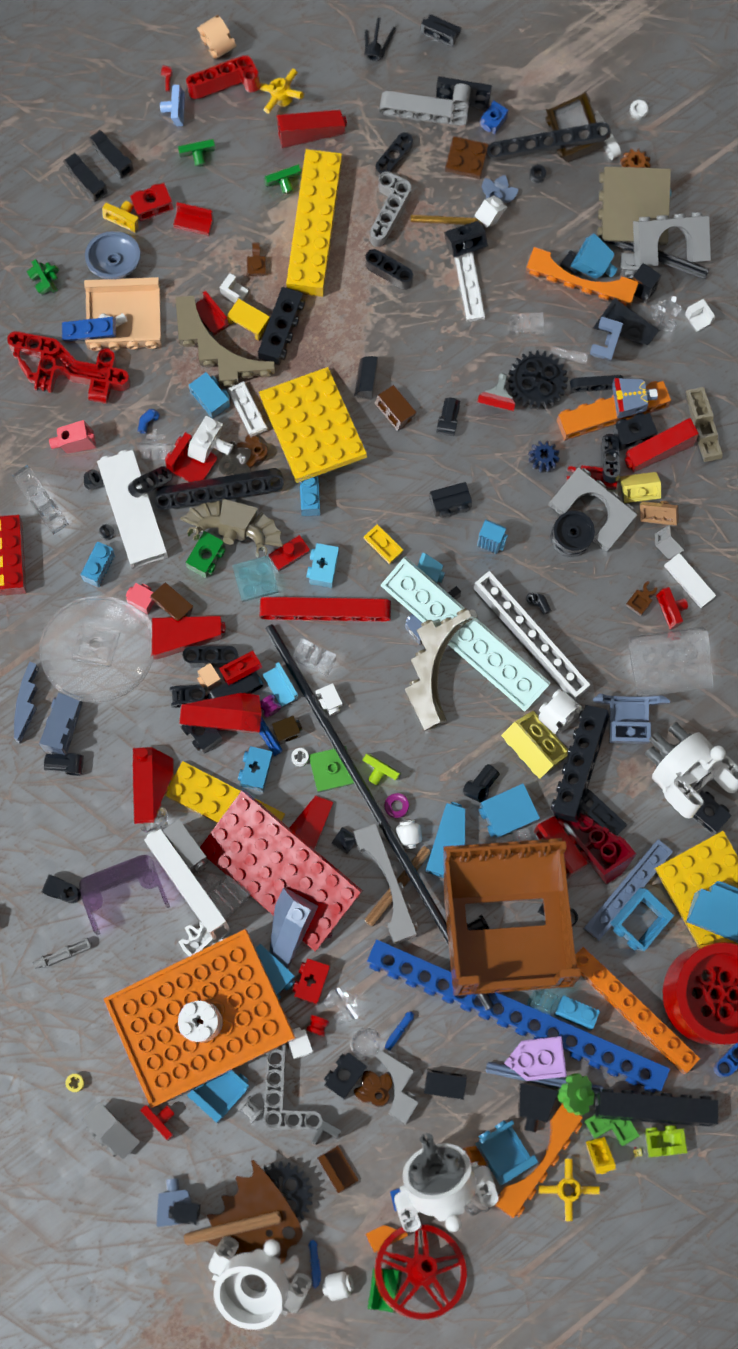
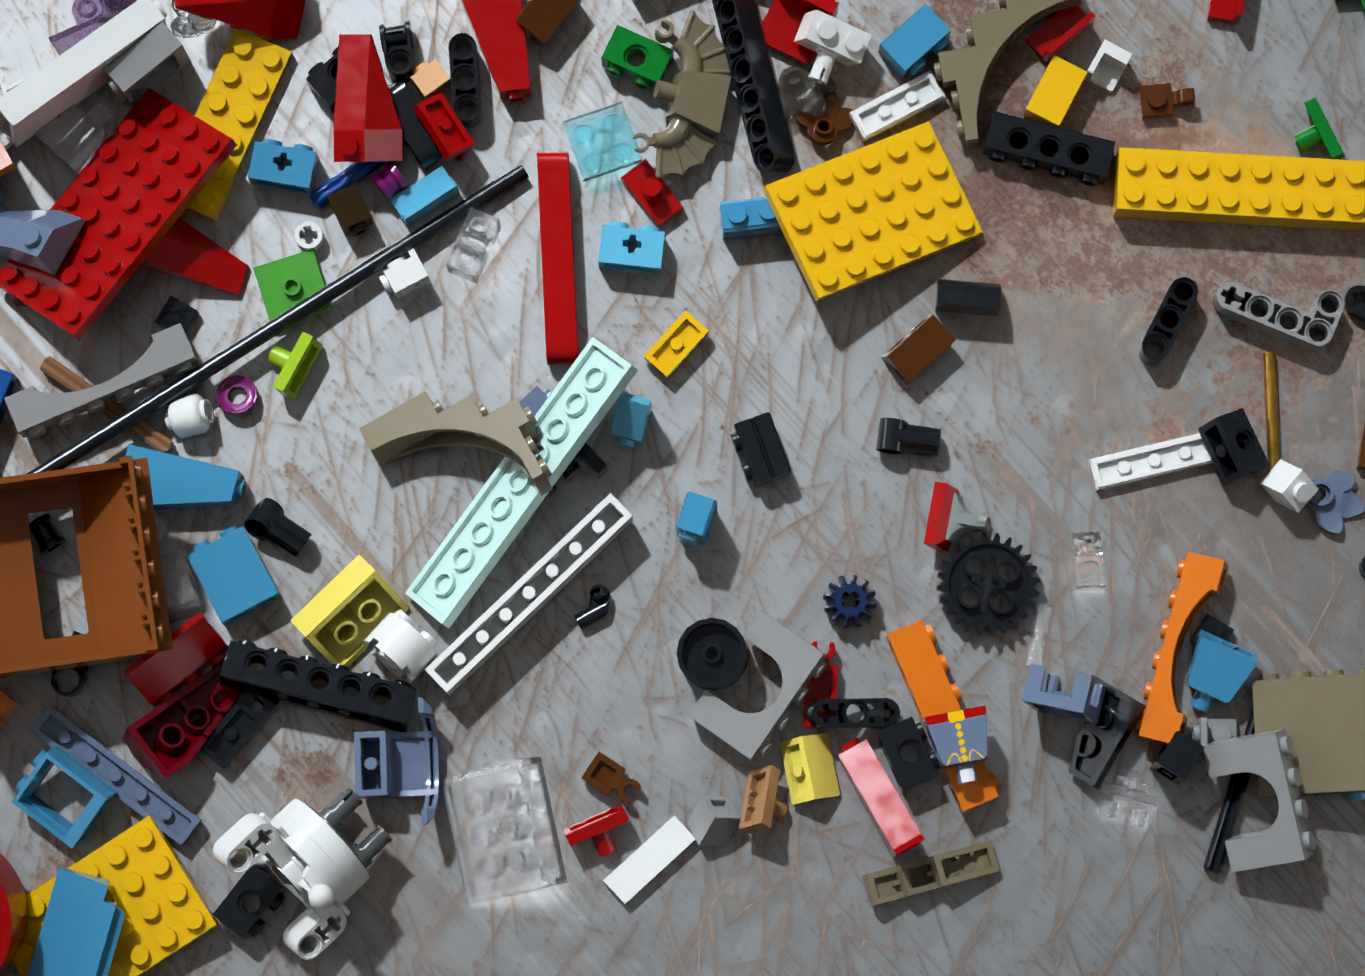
camera: 90 degrees right, 5 degrees up
black beam [570,375,623,392] -> none
white panel [685,299,715,332] -> none

